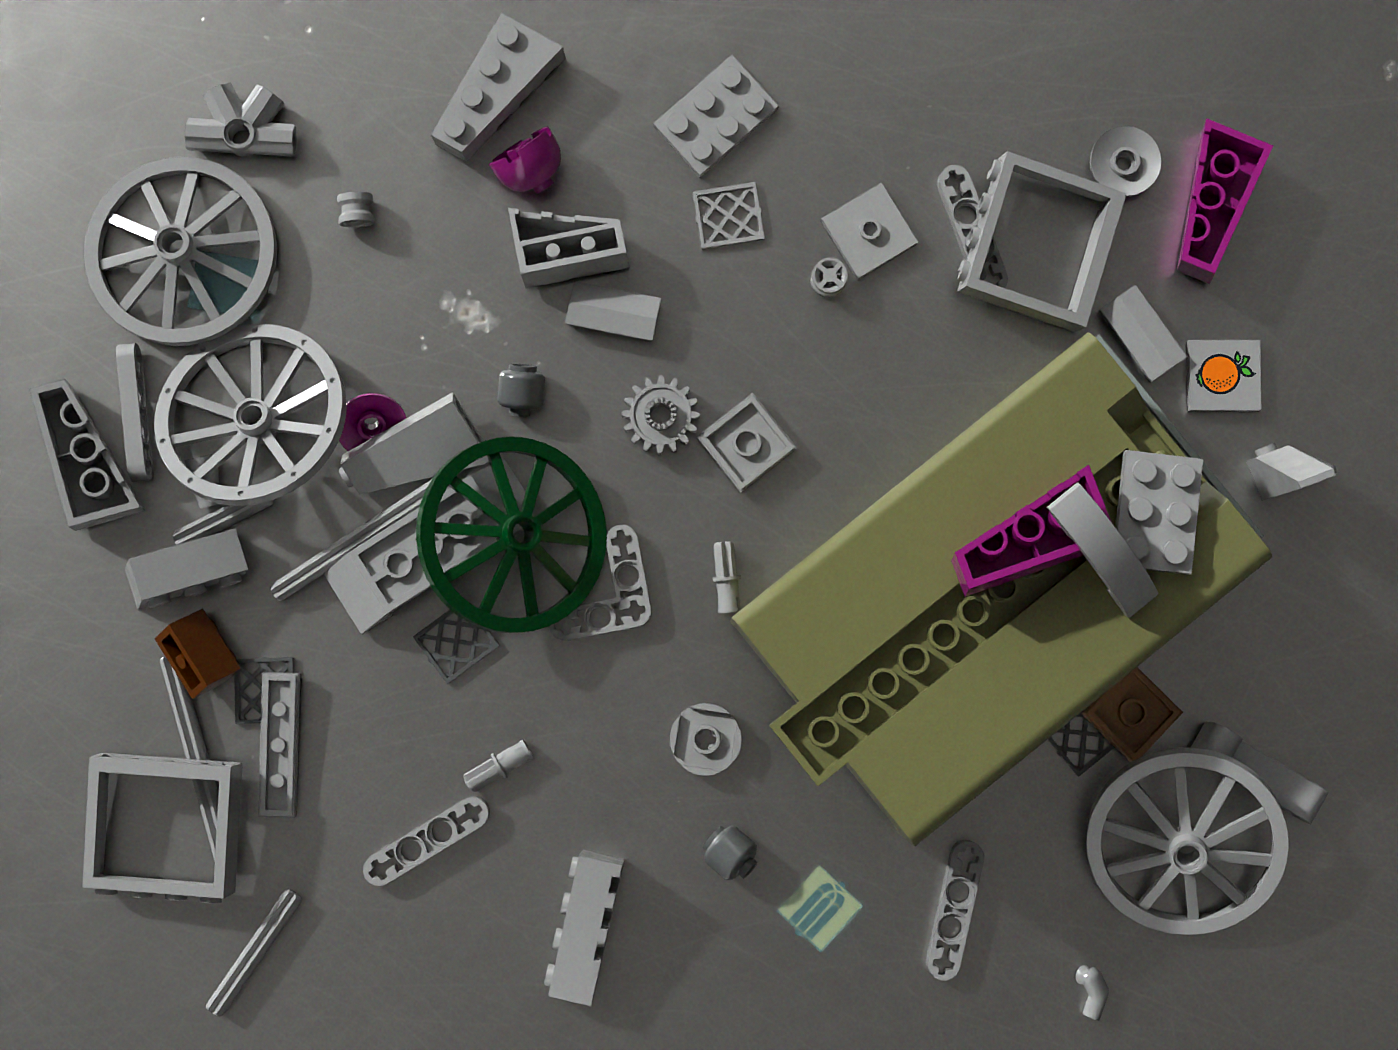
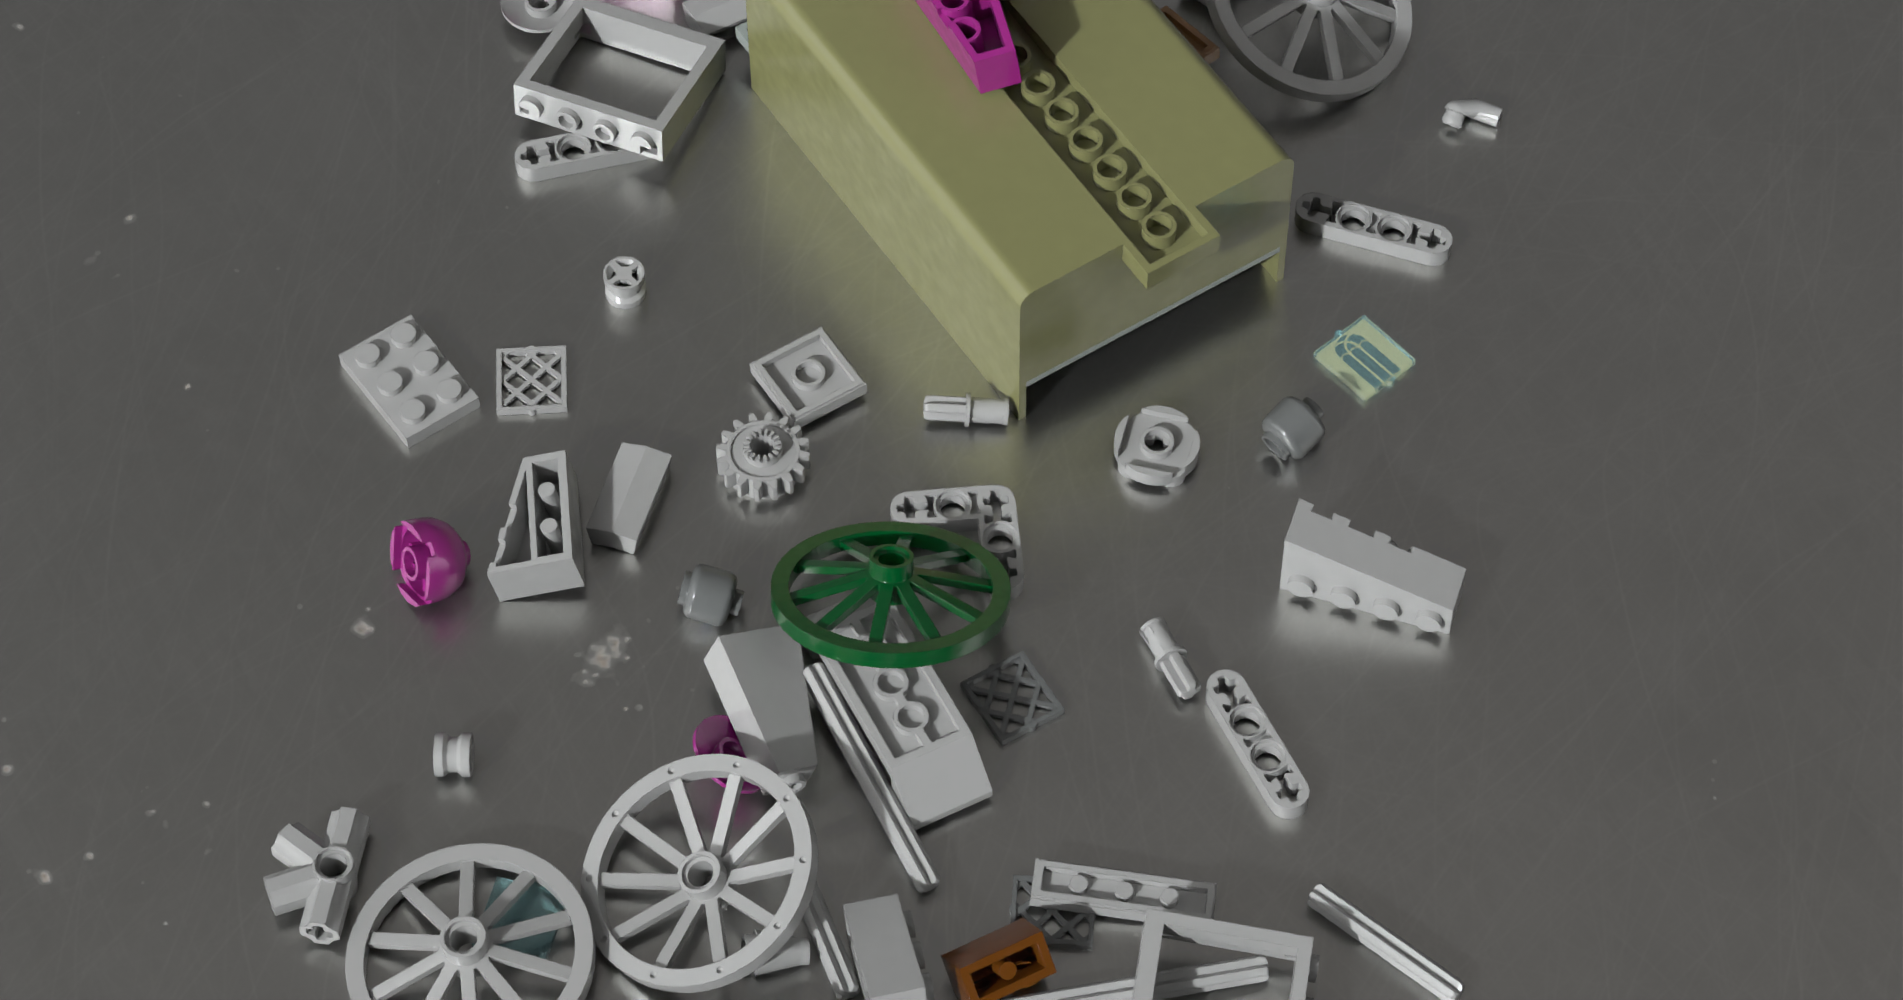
camera: 85 degrees left, 30 degrees down
light grey wedge [431,13,566,162] -> none
light grey plate [821,183,918,280] -> none

